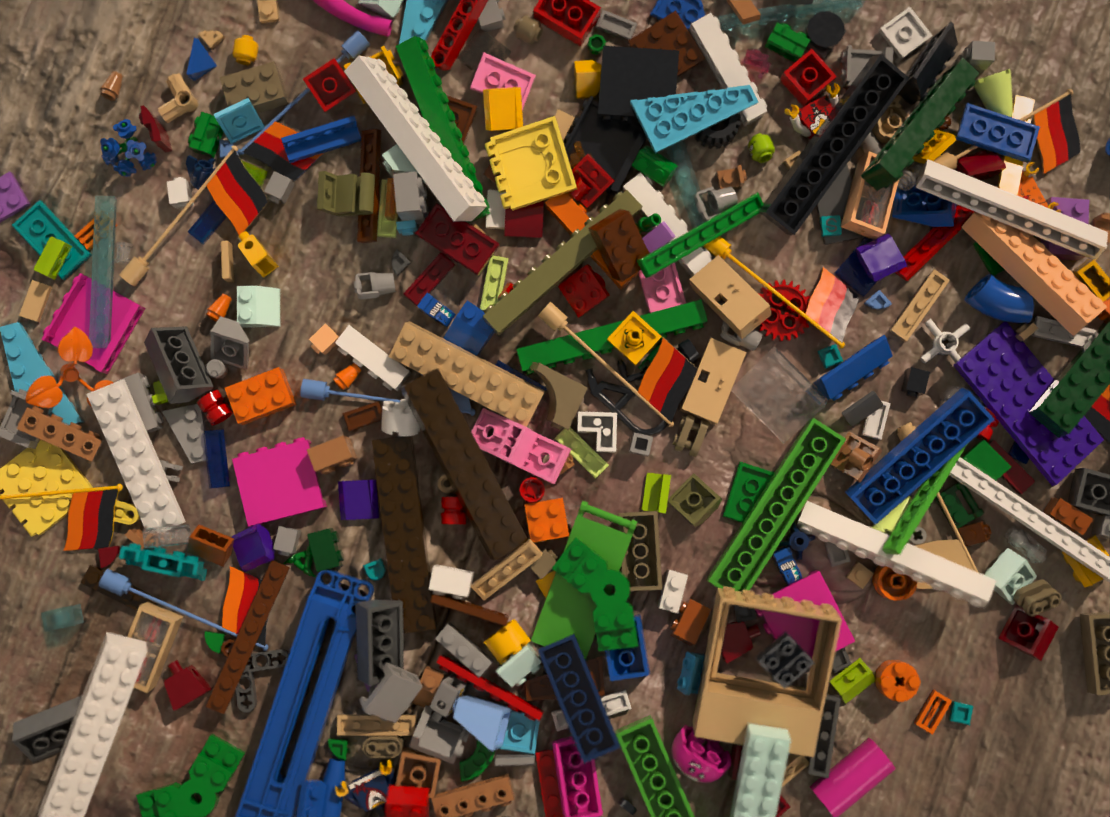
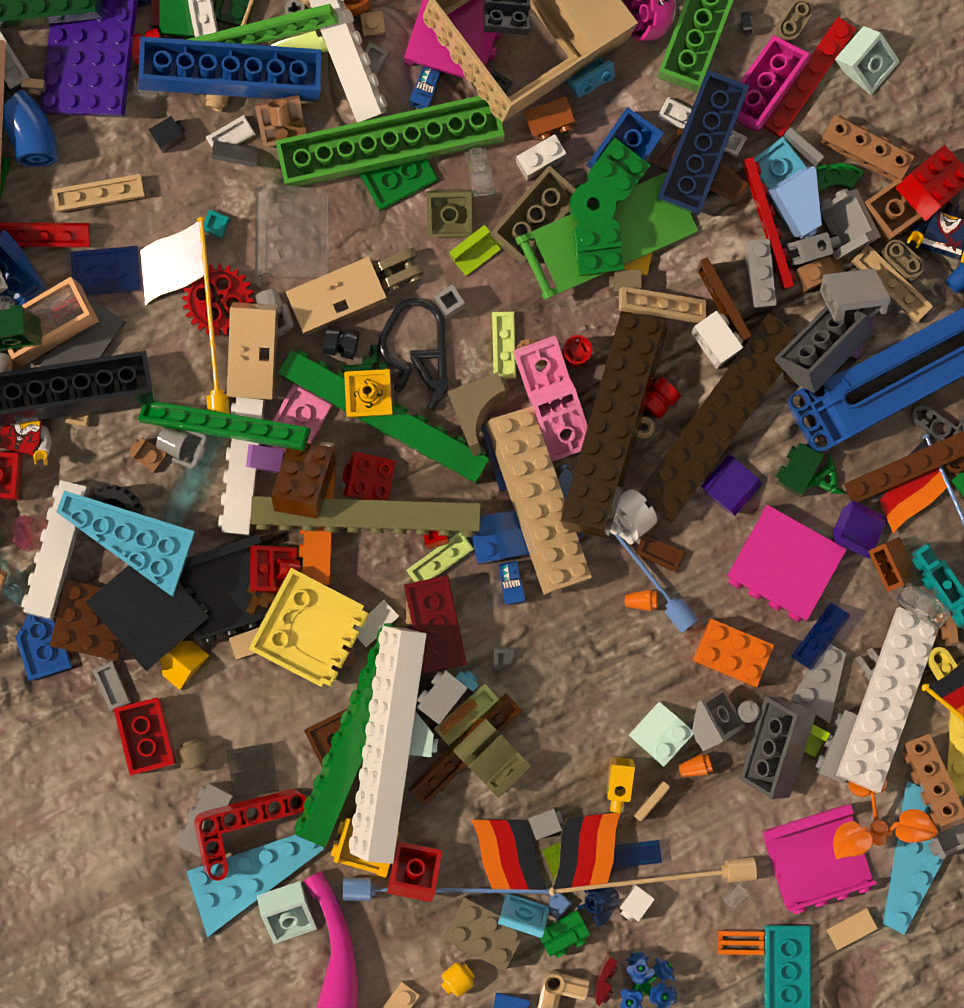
camera: 135 degrees left, 0 degrees up
lime panel [34,236,72,280] -> none
clear light blue plate [89,196,117,349] -> none
red wheel [197,390,233,426] -> none
light grey brick [273,526,301,556] -> none
blue fence [281,116,361,163] -> none
medium nougat brick [307,435,358,475] -> none
light nougat brick [309,323,339,355] -> none
green tile [328,738,348,761] -> none
white brick [335,325,411,391] -> none
light grey piece [354,272,395,299] -> none
teal tile [363,558,386,581] -> none
dark red tile [403,252,455,306] -> none
bright pink tile [470,53,536,110] -> none
yellow slope [483,87,523,131] -> none
yellow brick [484,618,531,664] -> none
light aqua slope [496,643,542,687] -> none
dark red slope [504,201,544,238] -> none
orange brick [524,498,569,542] -> none
flag [538,301,697,427] -> none
white brick [577,412,617,453] -> none
green tile [588,34,606,55] -> none
green brick [632,146,678,186] -> none
green pin [636,213,661,234] -> none
dark red torso [721,621,761,663] -> none
lime head [748,133,775,163] -> none
dark blue brick [778,522,816,560] -> none
blue slope [813,335,893,401] -> none
teal tile [820,215,842,237] -> none
dark purple slope [856,233,907,282] -> none
medium blue tile [864,290,892,309] -> none
white bar [920,318,970,363] -> none
none -> clear slope [464,147,495,197]

